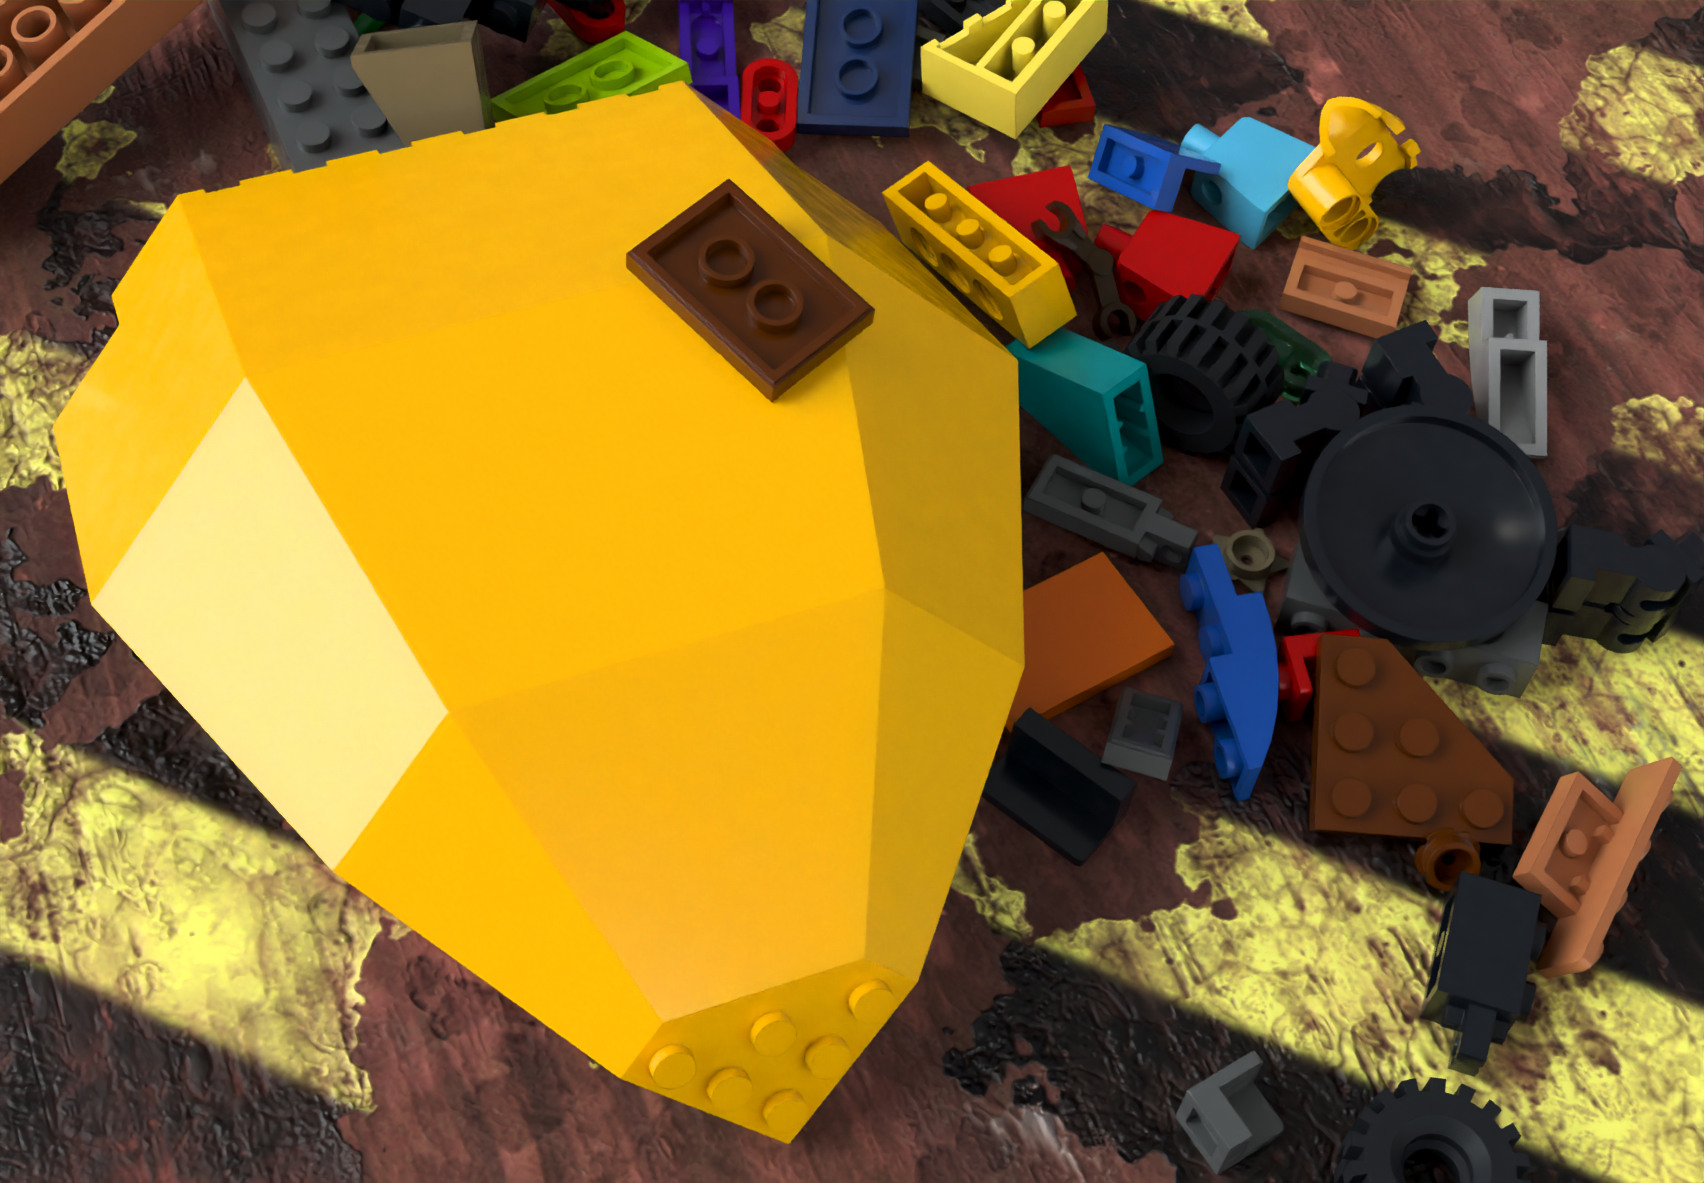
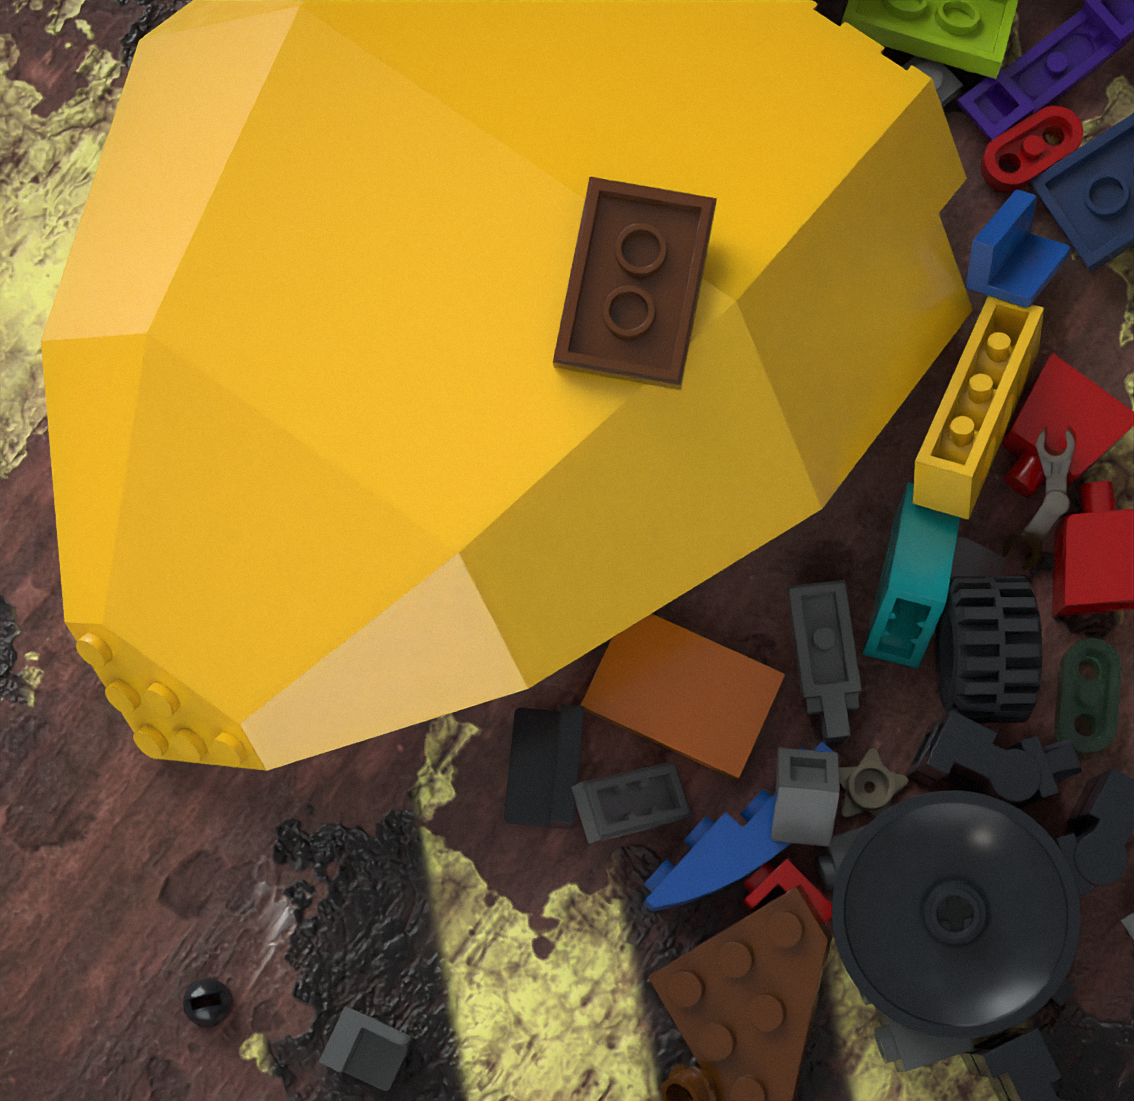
camera: 60 degrees right, 20 degrees up
none -> dark grey panel [771,748,840,846]
none -> blue panel [965,189,1070,307]

